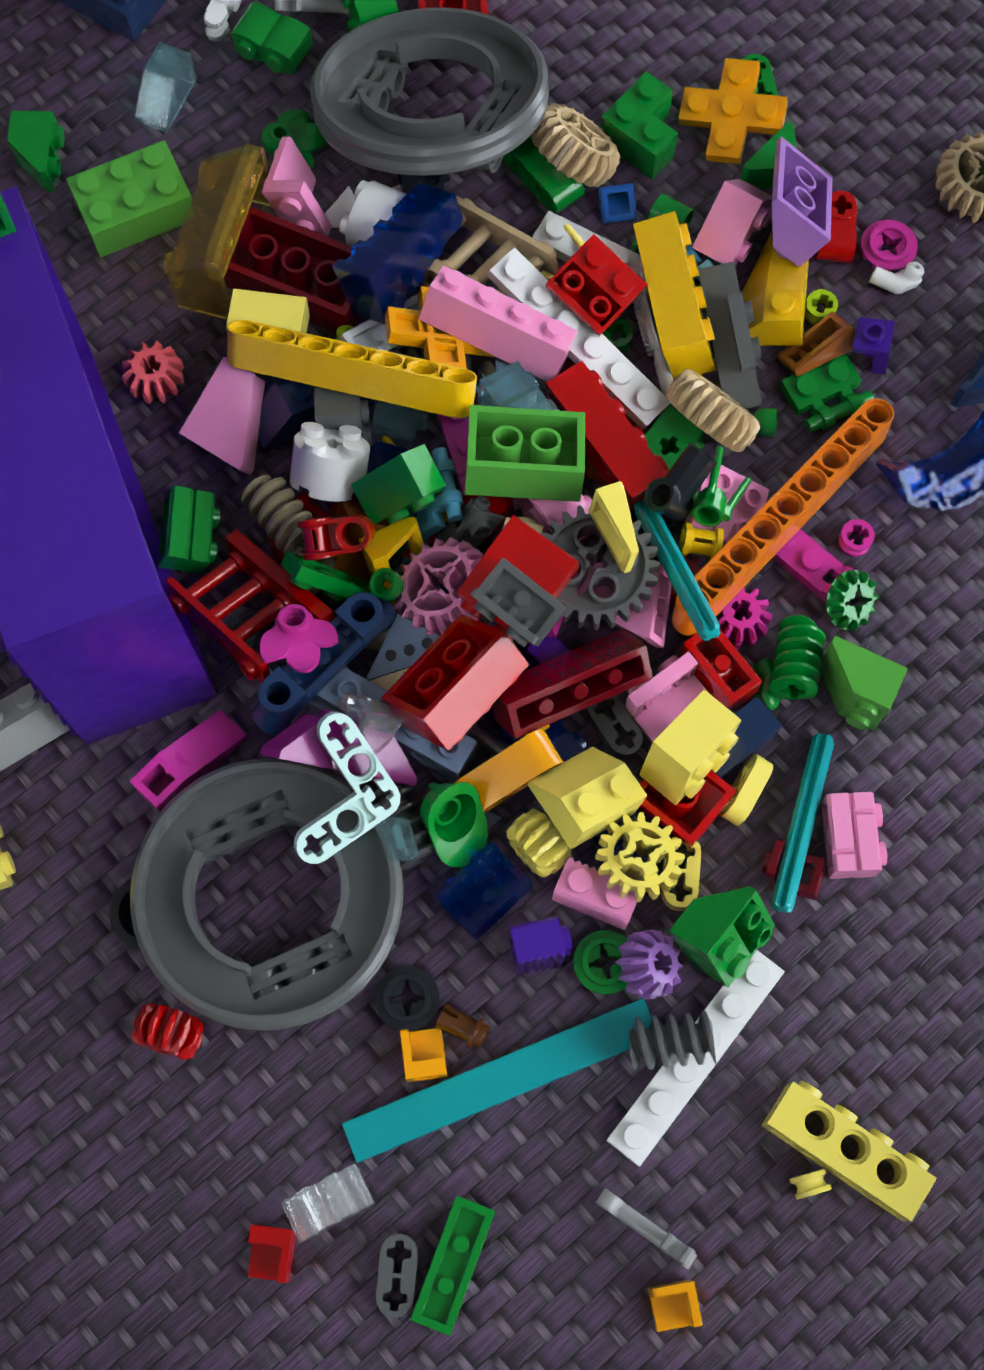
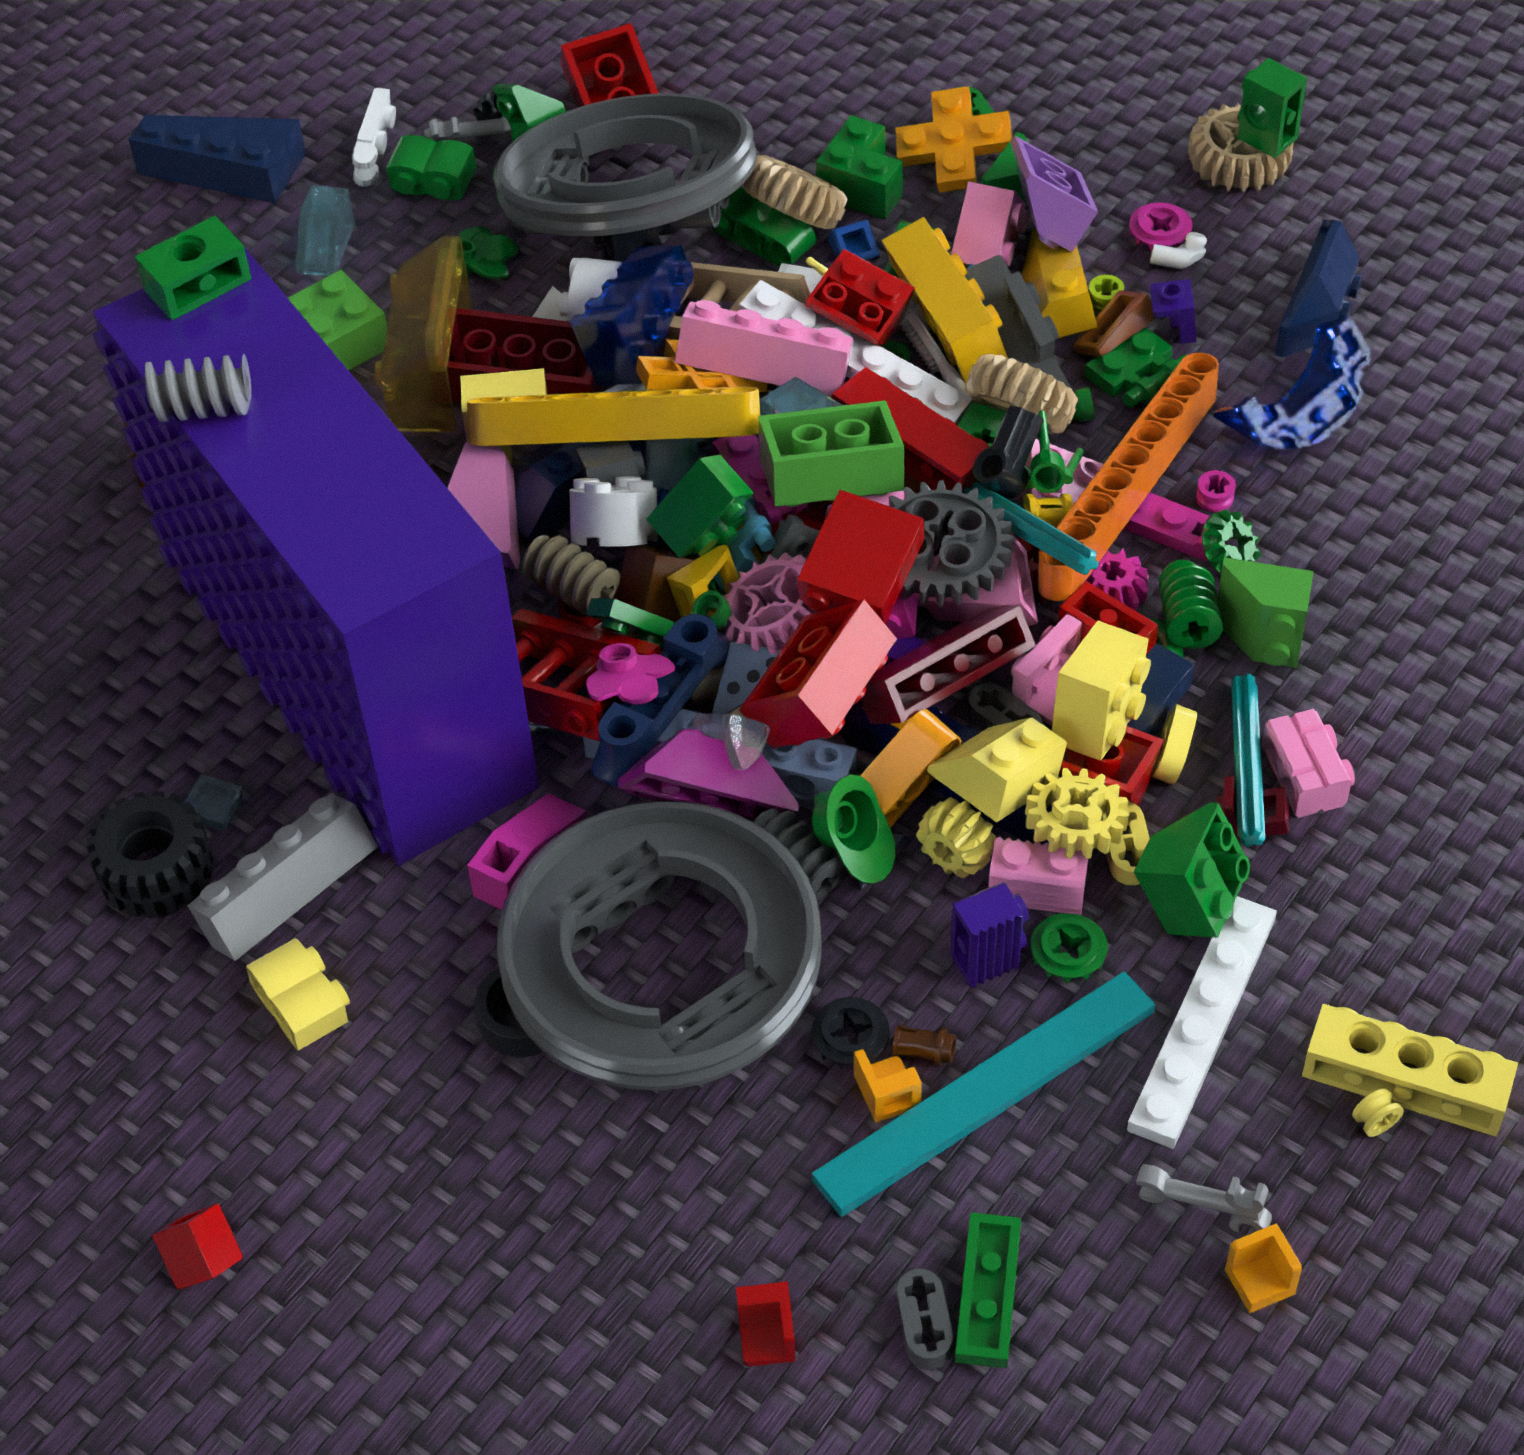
camera: 10 degrees left, 20 degrees down
red gear [131,1003,205,1060] -> none
bright pink bracket [262,137,332,237] -> none
clear gear [281,1164,374,1242] -> none
light aqua beam [294,712,400,864] -> none
red piece [297,514,376,561] -> none
clear light blue tile [380,817,419,861] -> none
clear blue bracket [436,842,534,941] -> none
dark grey bracket [470,557,568,647] -> none
light yellow slope [589,481,639,573] -> none
medium lavender gear [615,929,684,999] -> none
dark grey piece [629,1011,716,1071] -> none
red piece [815,190,858,263] -> none

